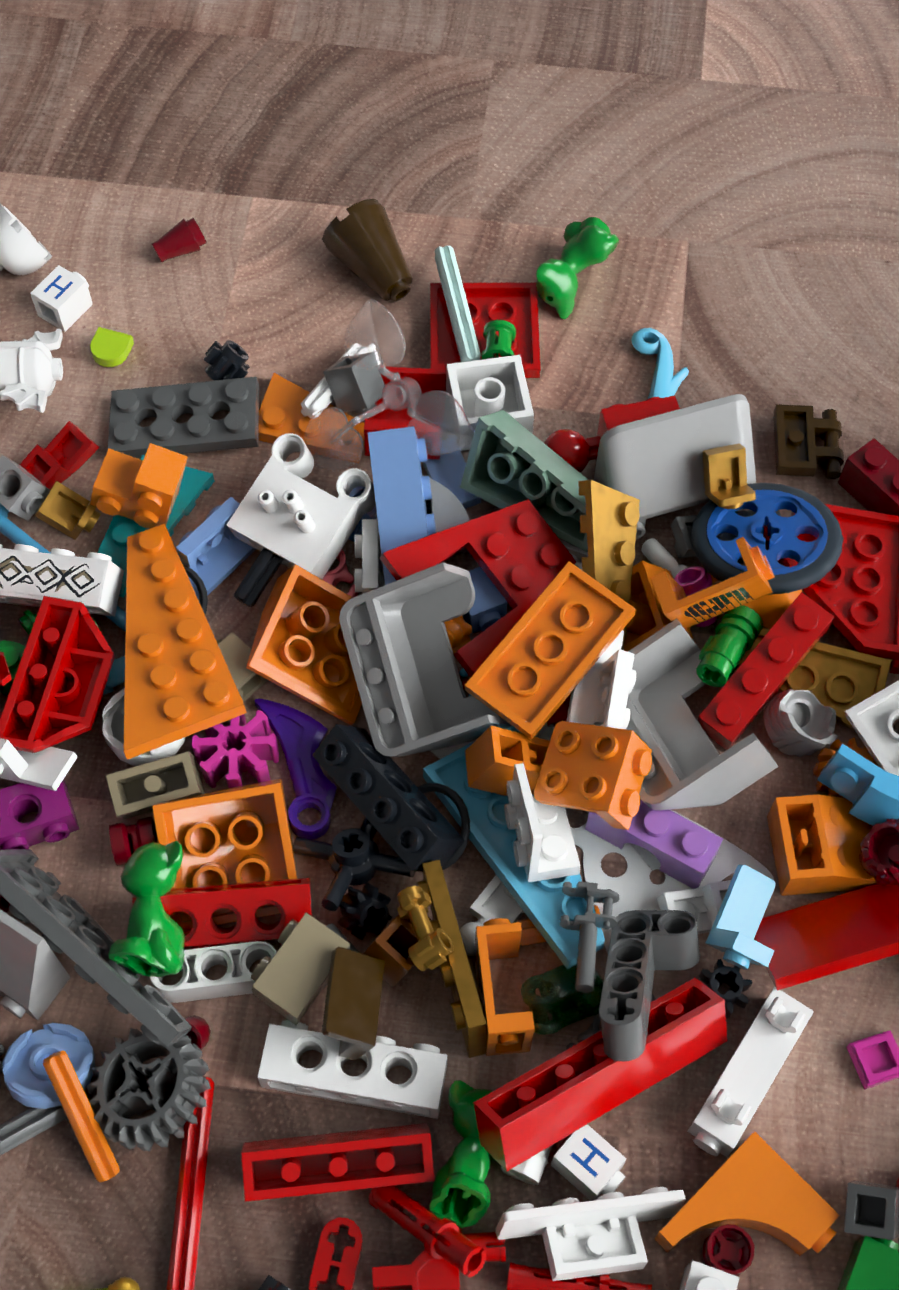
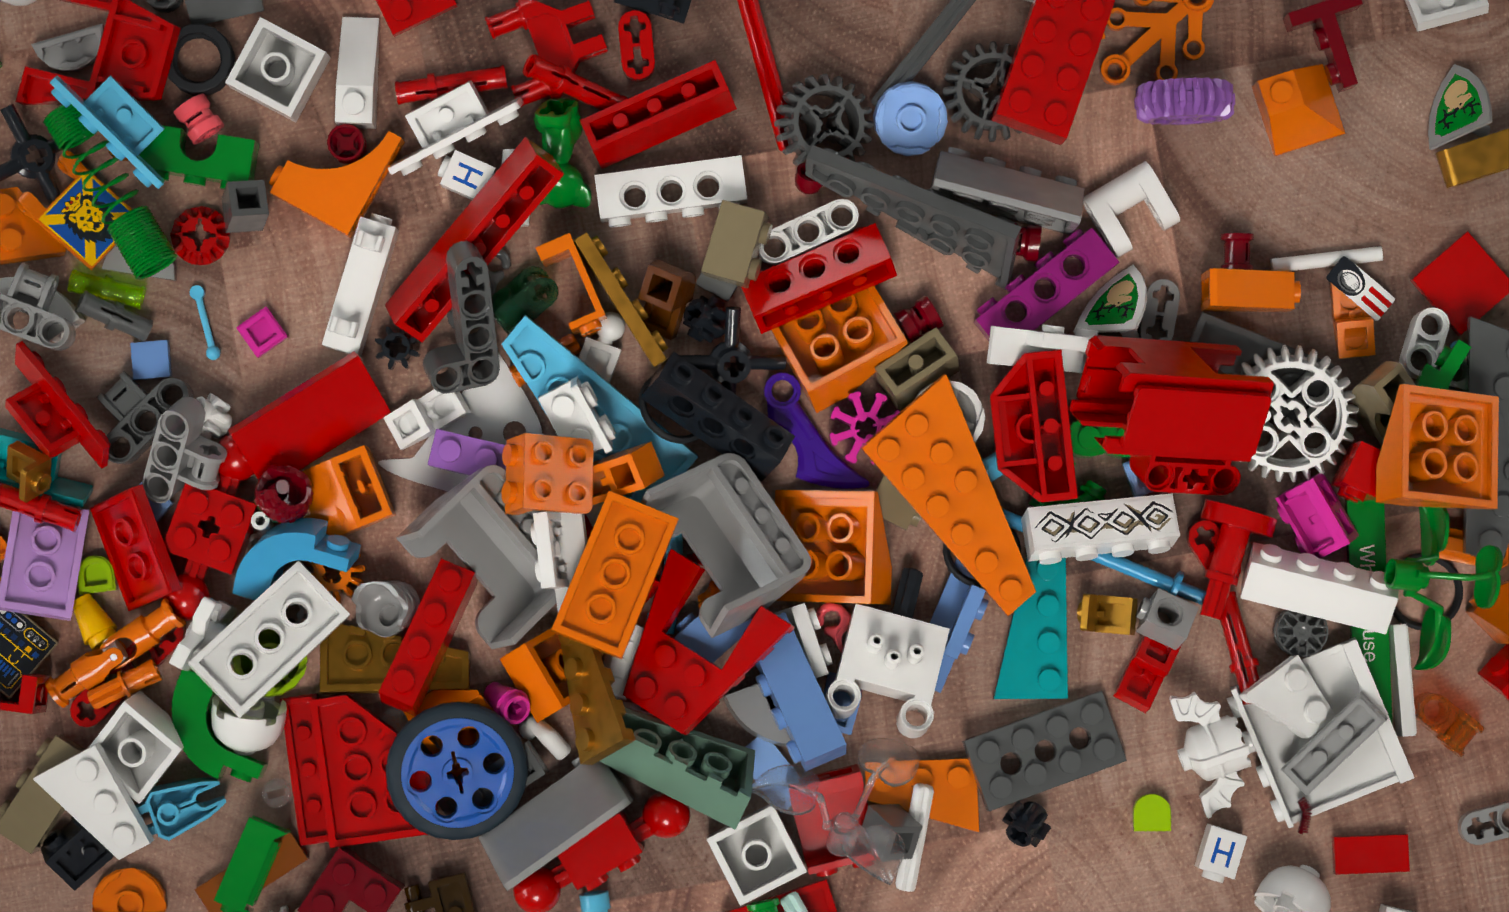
camera: 160 degrees right, 25 degrees up
orange axle [43,1050,120,1183] -> none
orange brick [90,443,188,529] -> none
green animal [108,841,185,977] -> none
dark brown panel [322,947,385,1061] -> none
pearl gold bar [397,886,454,971] -> none
dark grey piece [560,881,620,993] -> none
orange panel [650,537,775,629] -> none
green axle [696,605,763,687] -> none
pearl gold bracket [703,443,756,509] -> none
bracket [706,865,776,969] -> none

